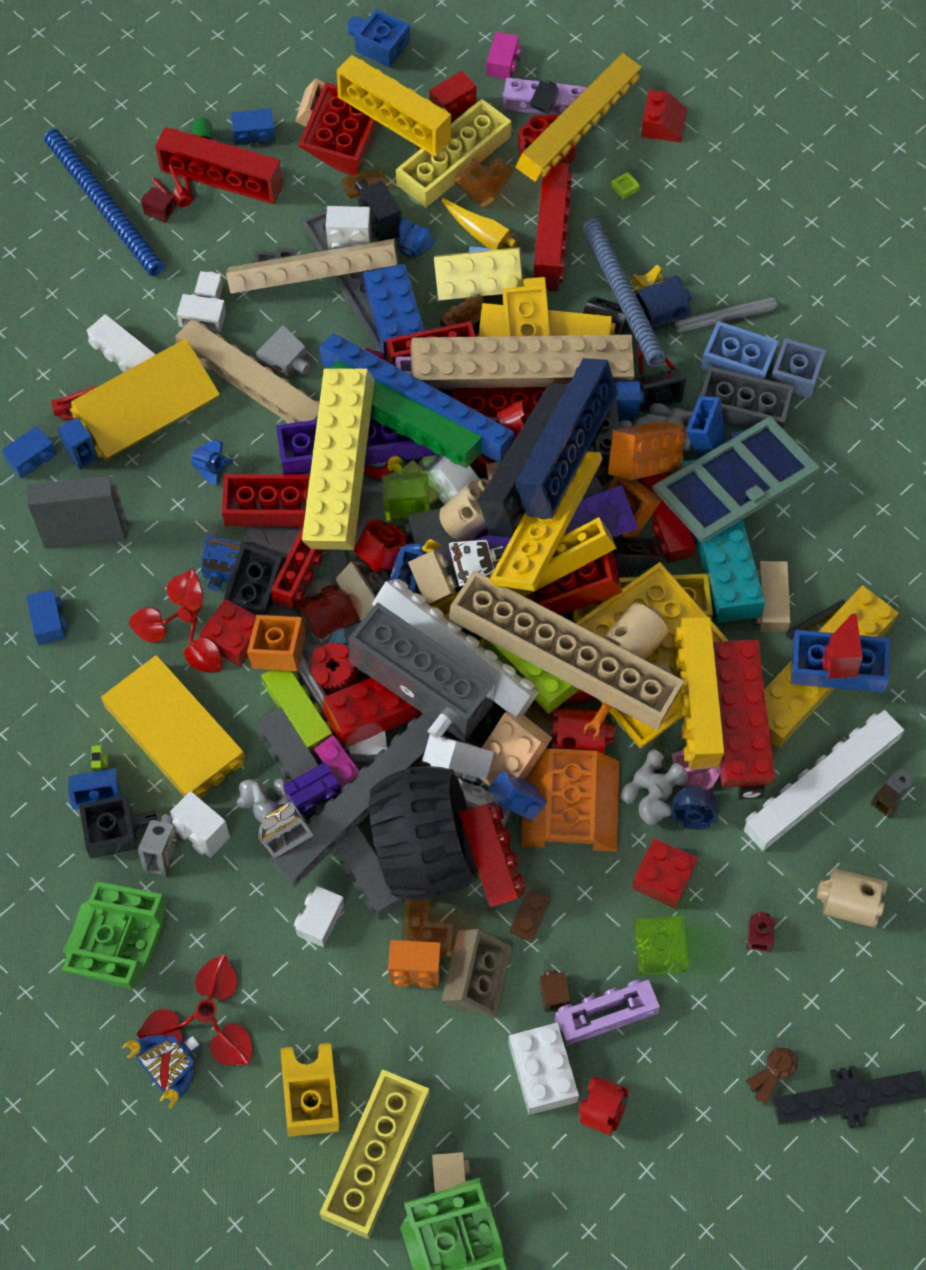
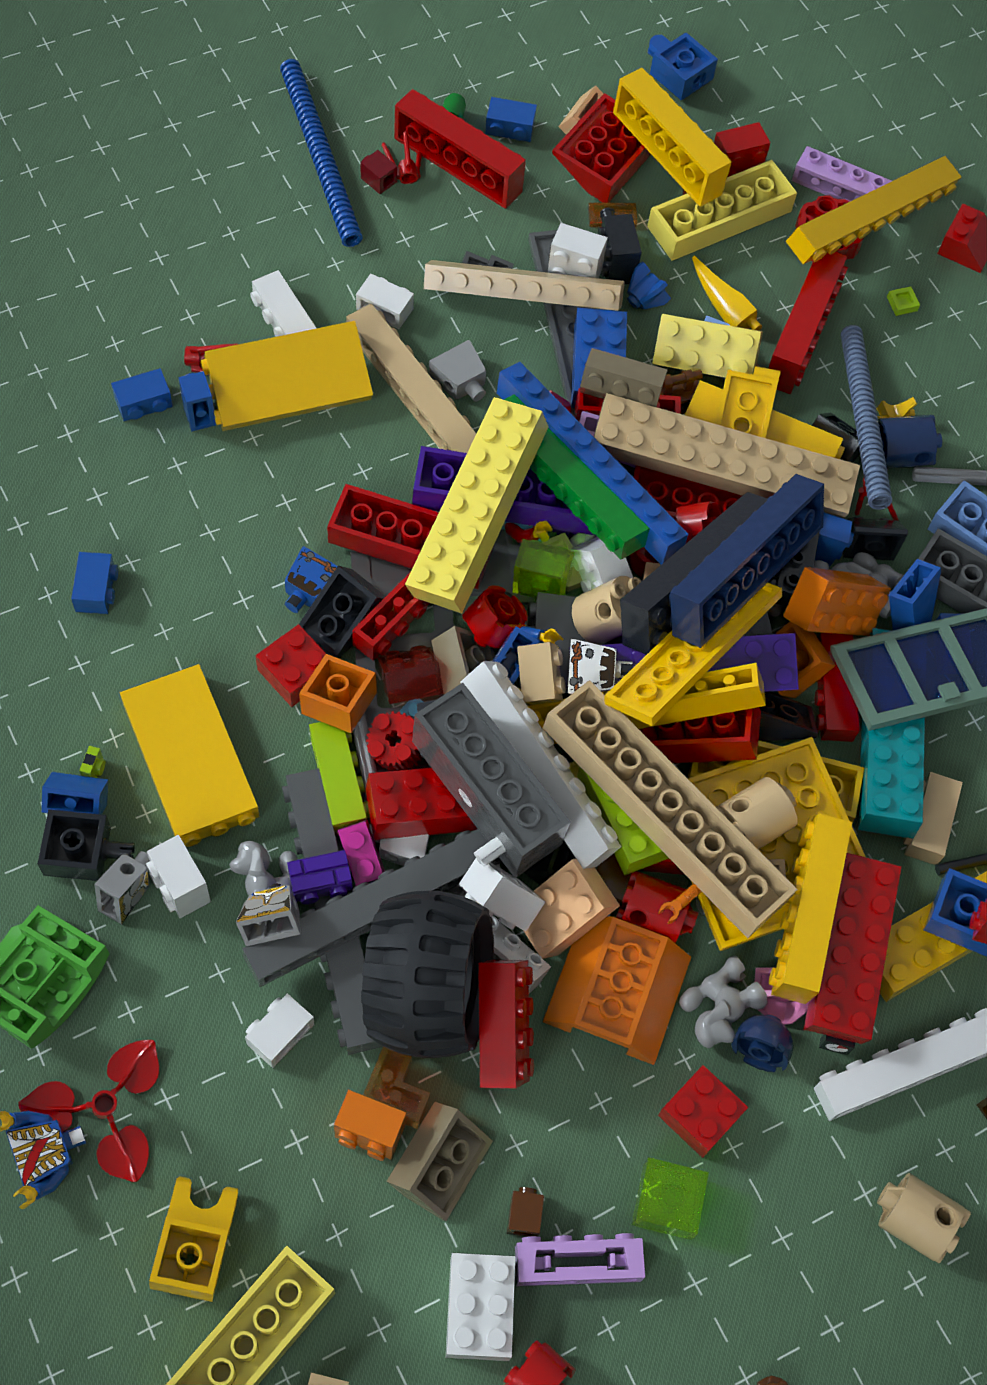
camera: 10 degrees right, 0 degrees up
dark grey brick [27,476,128,548] -> none
red plant [129,568,223,673] -> none
blue brick [191,440,233,485] -> none
white brick [195,271,223,299] -> none
clear orange brick [452,157,513,208] -> none
dark pink brick [486,32,522,79] -> none
blue brick [488,771,547,820] -> none
reddish brown plate [510,888,552,943] -> none
black brick [530,80,559,115] -> none
dark red brick [746,912,775,952] -> none
none -> dark tan slope [580,348,667,407]

